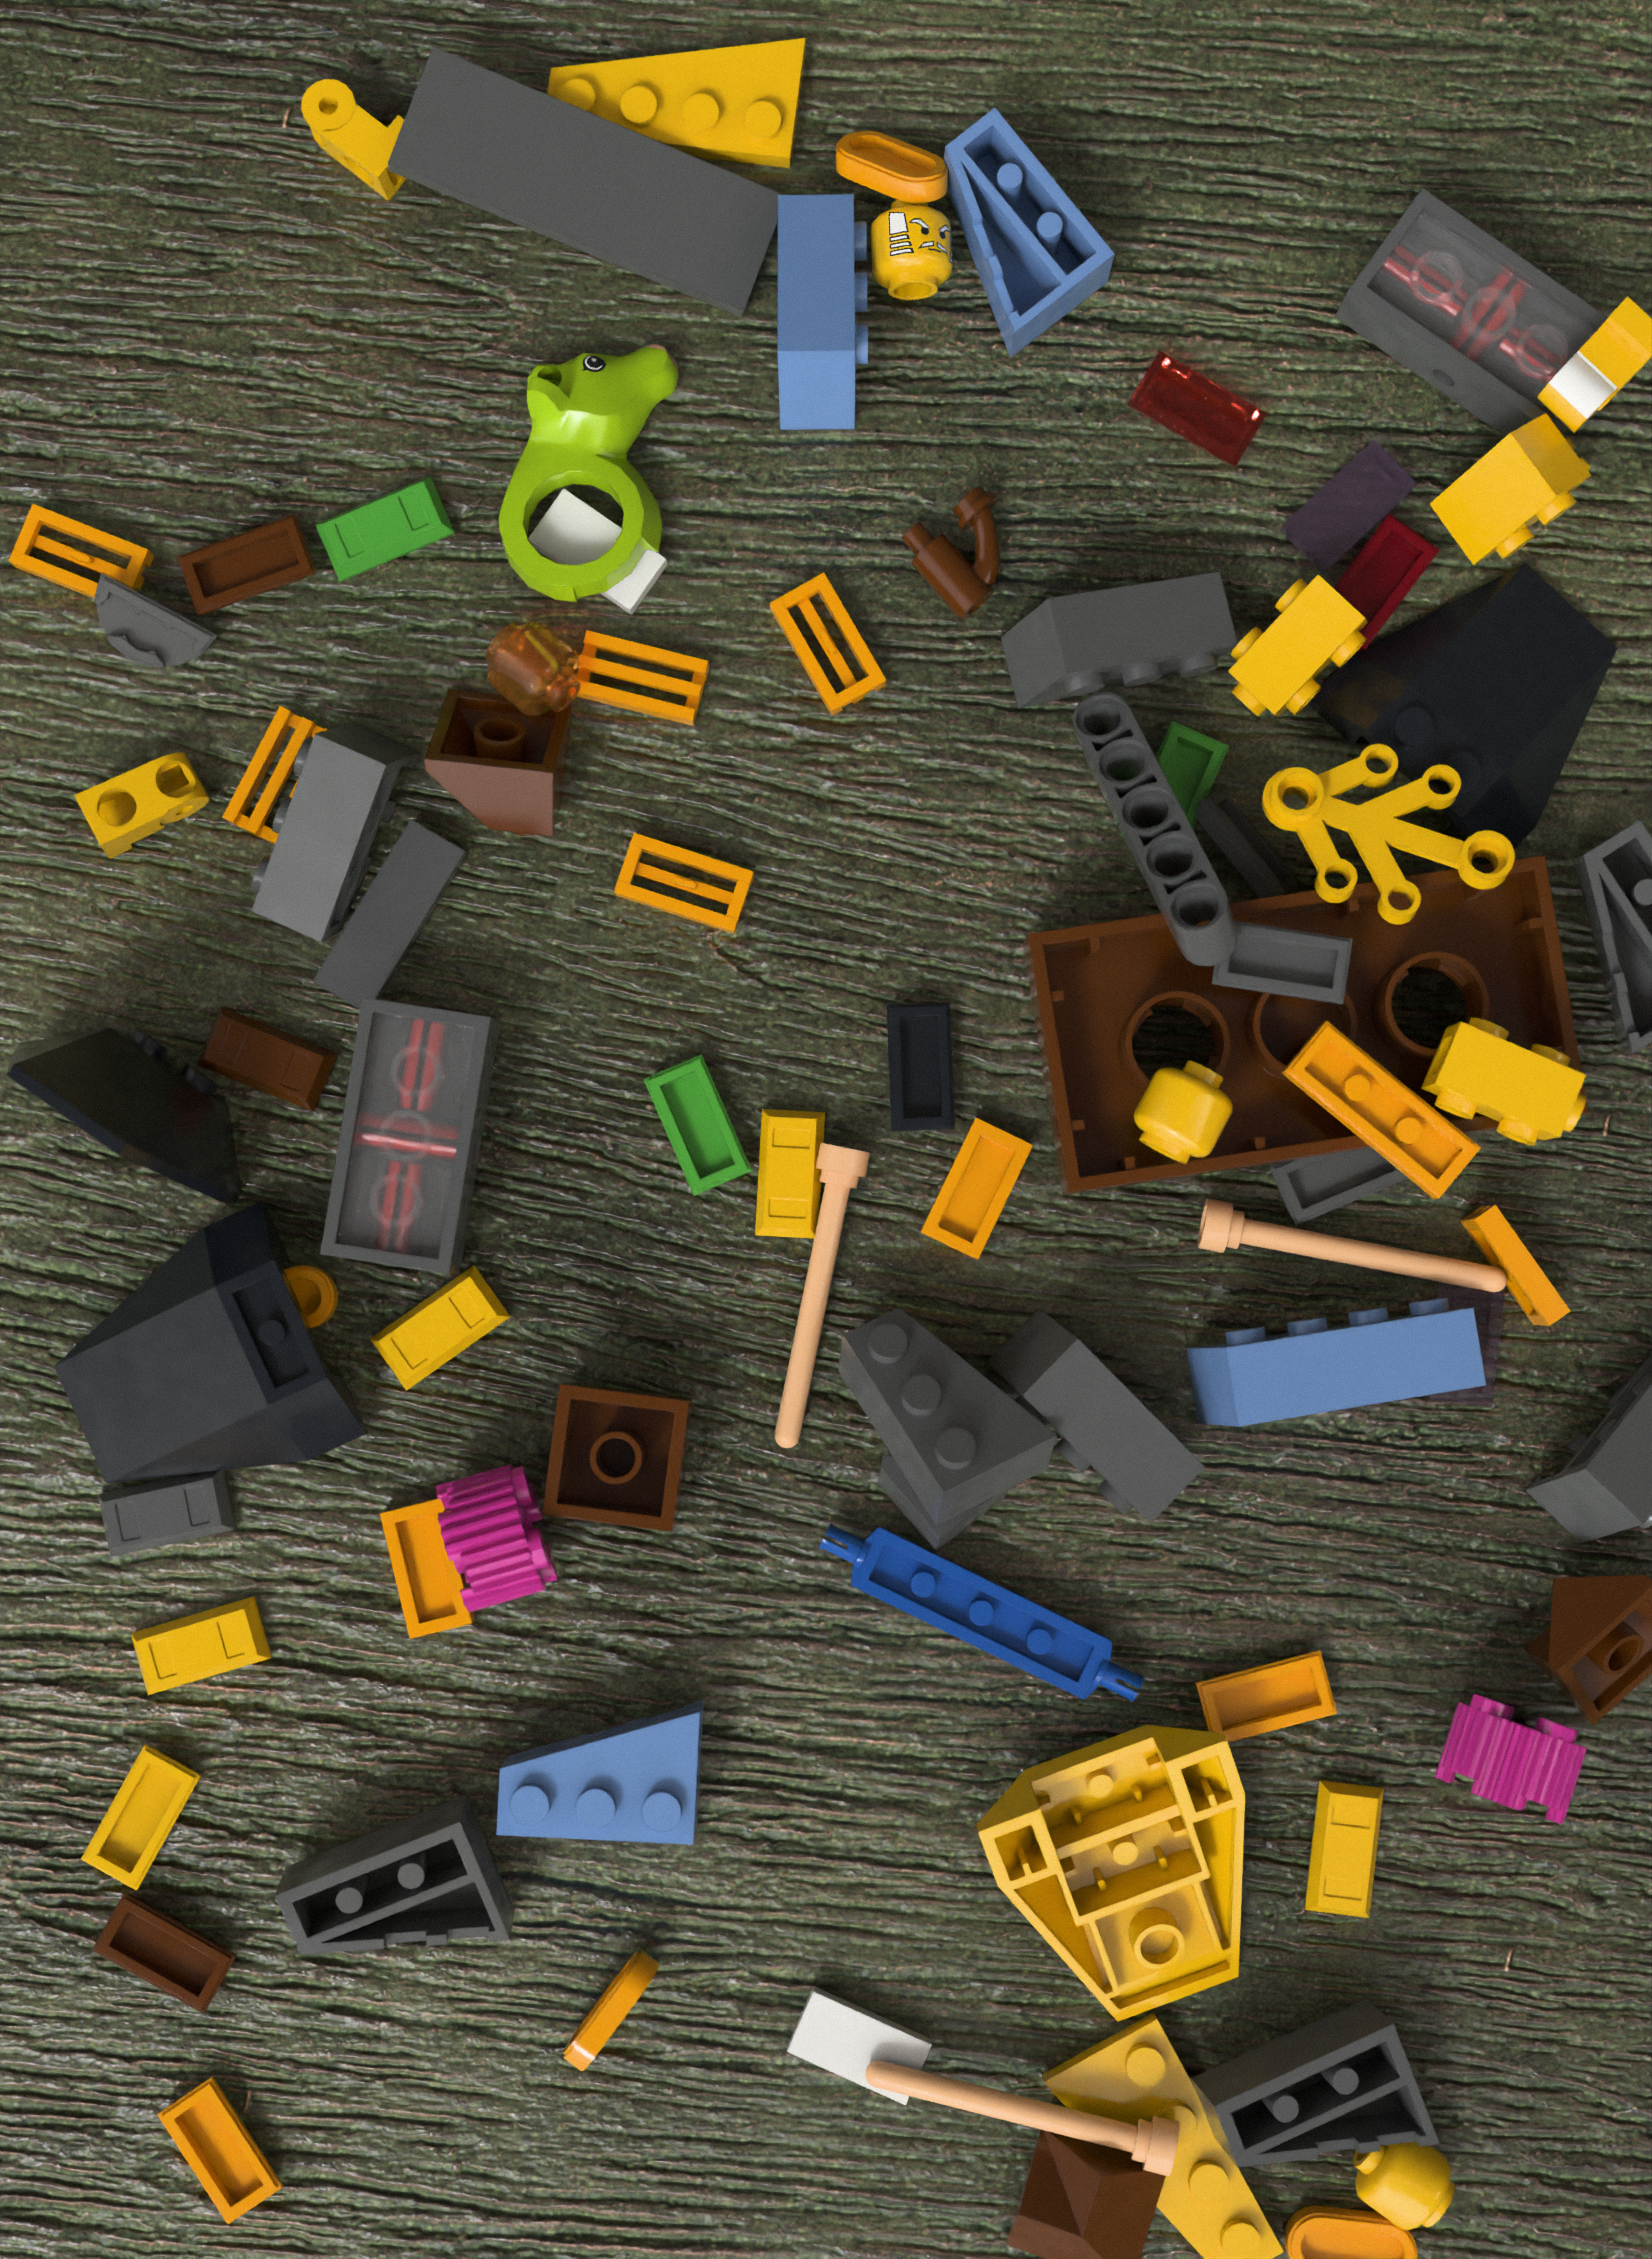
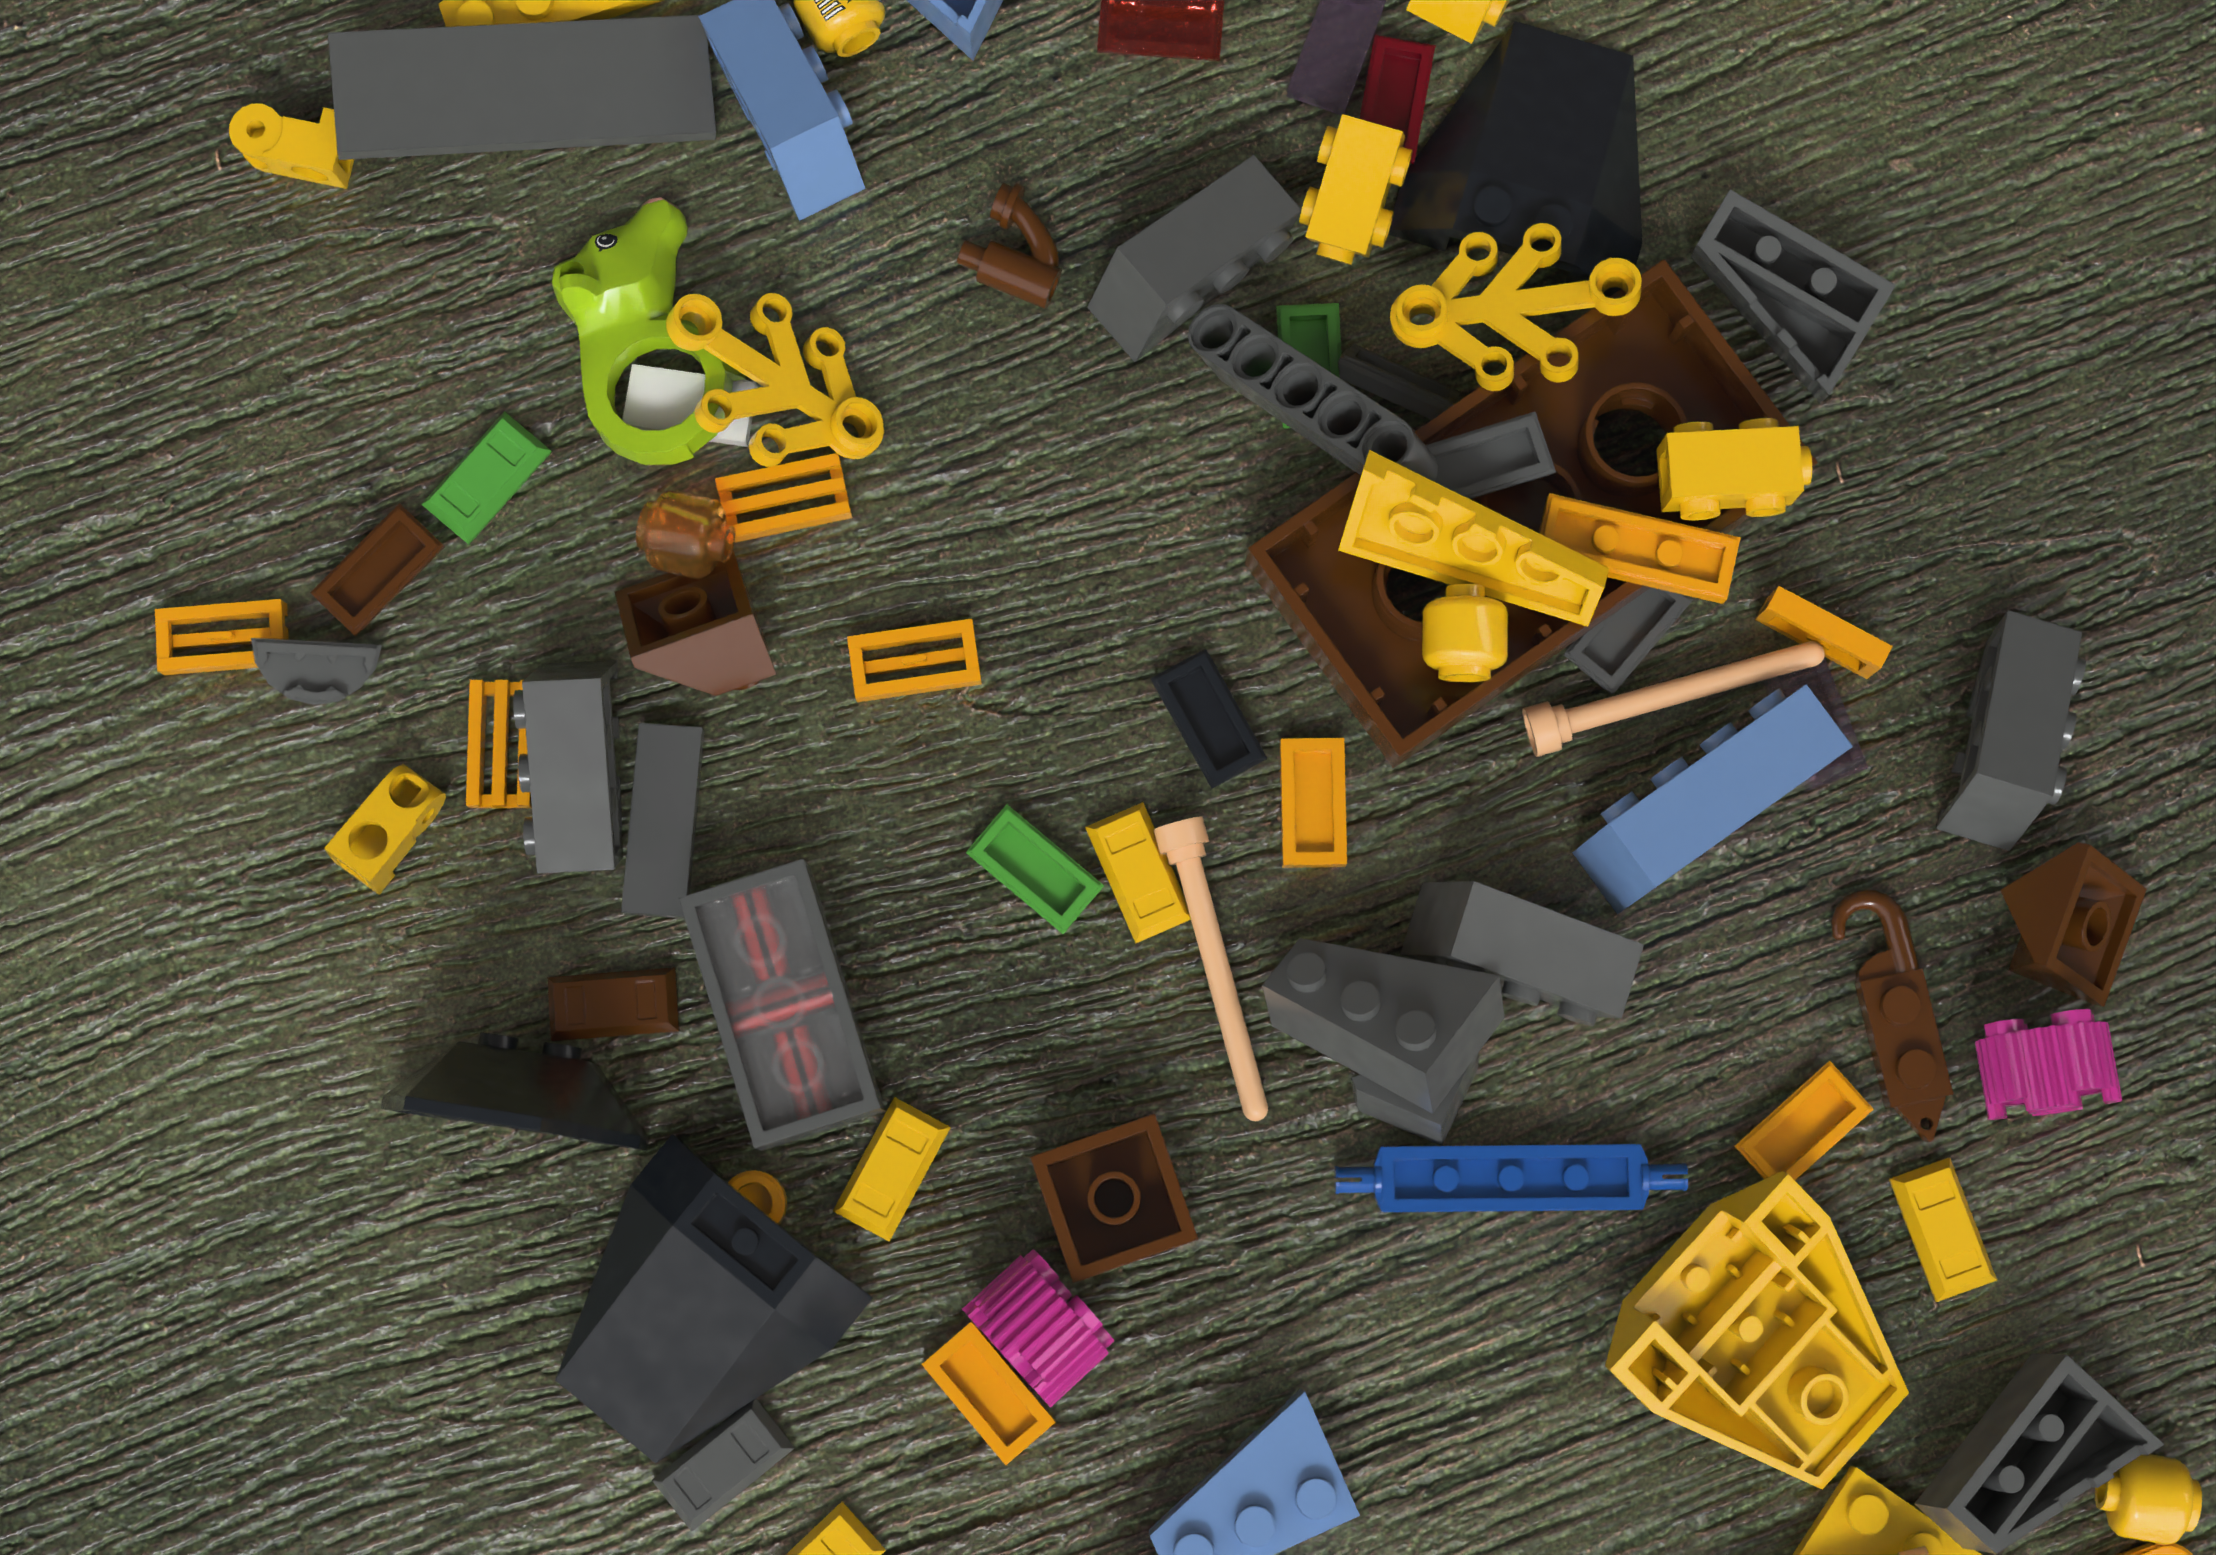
camera: 30 degrees left, 5 degrees down
light orange tile [769,572,887,716] -> none
none -> yellow plant [666,293,884,467]
none -> yellow wing [1338,450,1609,627]
none -> reddish brown plate [1831,890,1954,1142]

